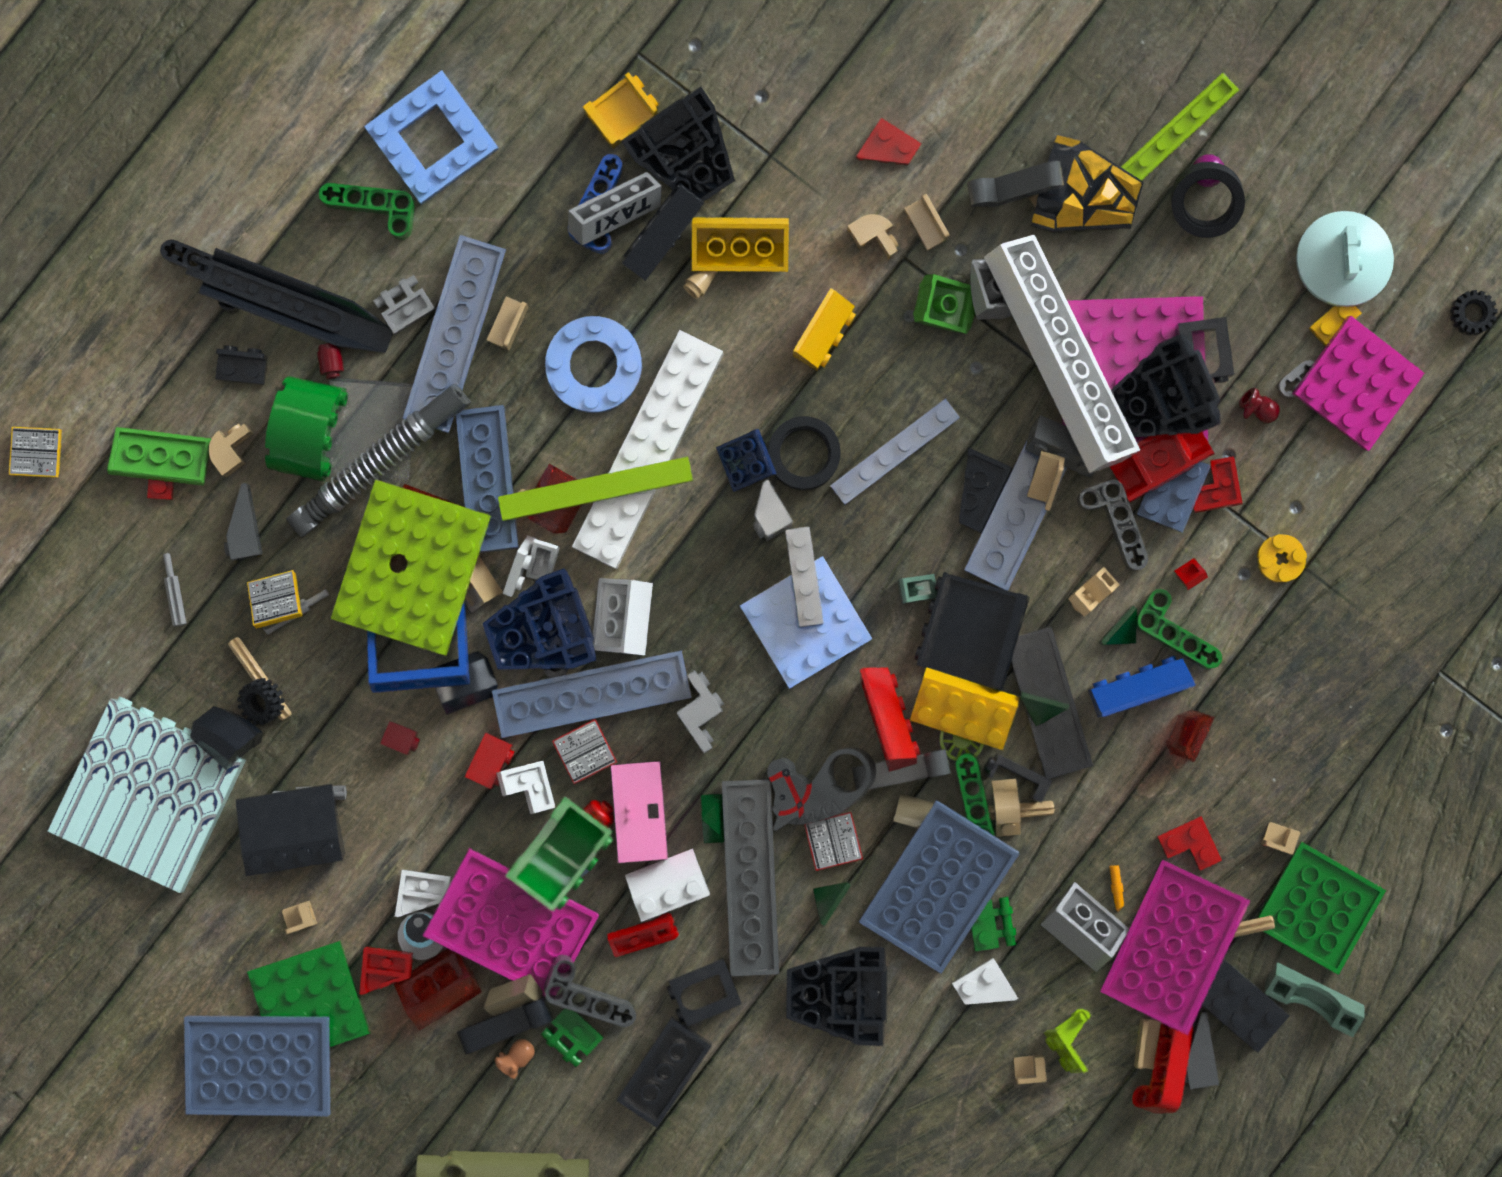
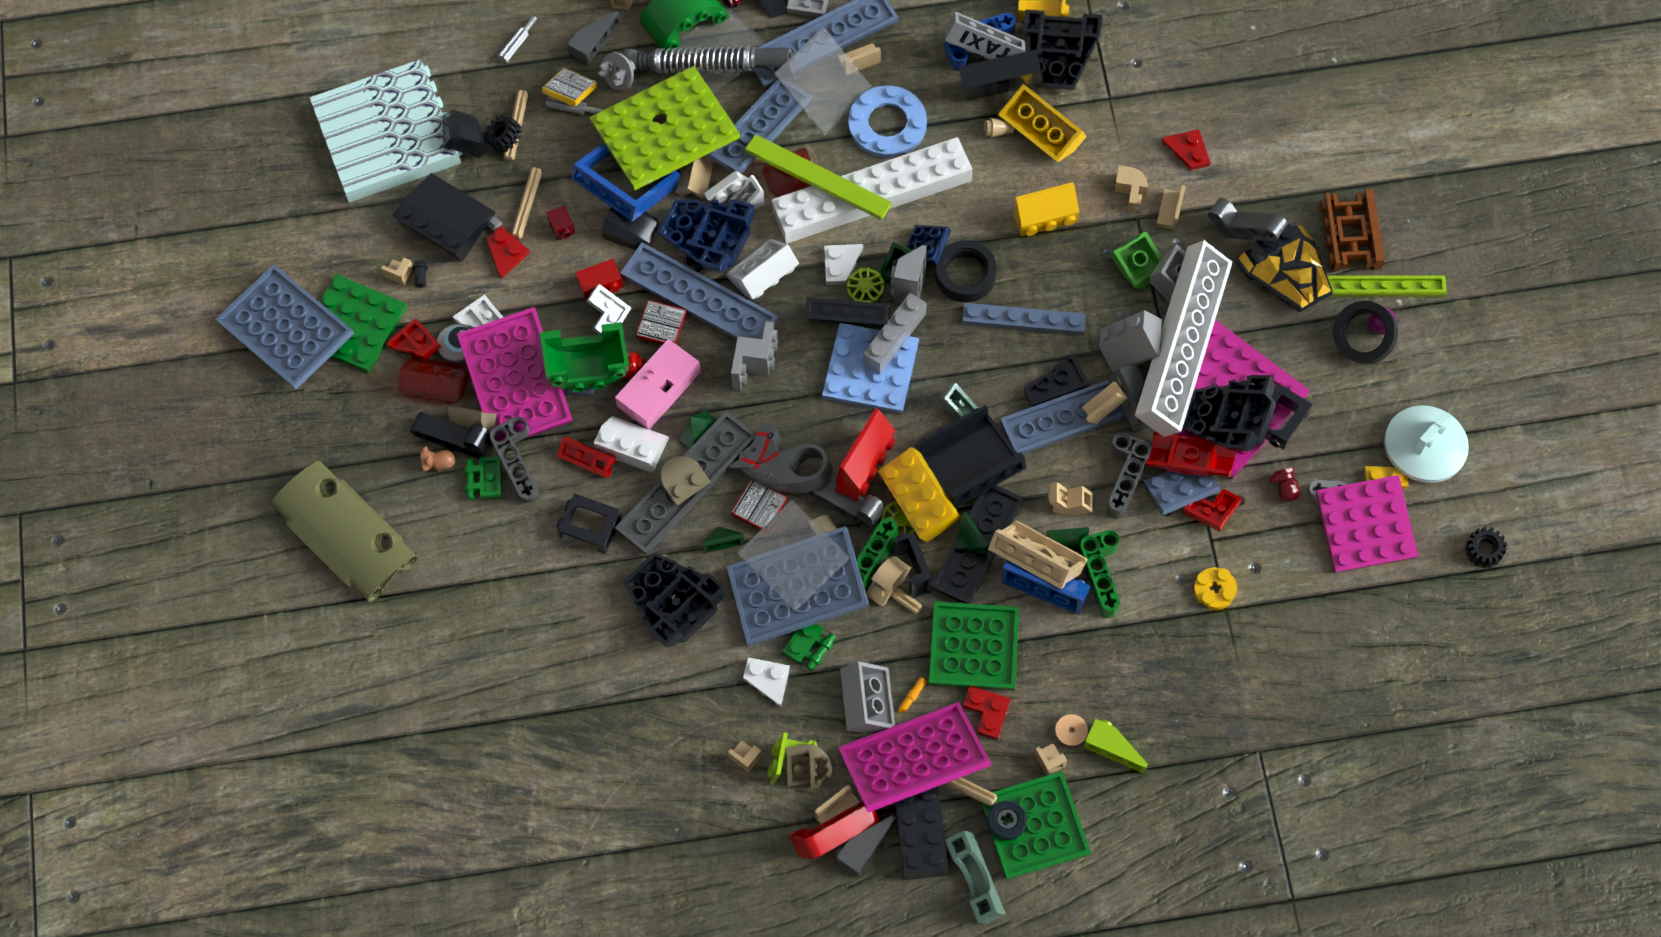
camera: 45 degrees right, 20 degrees down
black brick [616,1017,712,1128] -> none
clear red slope [1165,710,1215,762] -> none
red plate [1174,558,1209,590] -> none
none -> black pin [412,261,428,288]
none -> red wing [487,226,530,278]
none -> tan axle [511,167,542,239]
none -> light grey plate [598,51,635,91]
none -> dark tan slope [659,456,711,506]
none -> clear piece [738,500,850,611]
none -> clear piece [775,27,872,135]
none -> dark tan slope [785,744,832,789]
none -> black fence [805,298,890,326]
none -> white wing [824,244,863,285]
none -> lime wheel [847,267,884,303]
none -> dark green slope [880,241,911,283]
none -> green plate [929,601,1019,691]
none -> black bush [987,800,1027,841]
none -> tan fence [988,520,1087,589]
none -> light nougat piece [1055,714,1088,746]
none -> lime slope [1084,719,1148,774]
none -> light grey slope [1099,310,1162,373]
none -> dark orange fence [1320,189,1385,272]

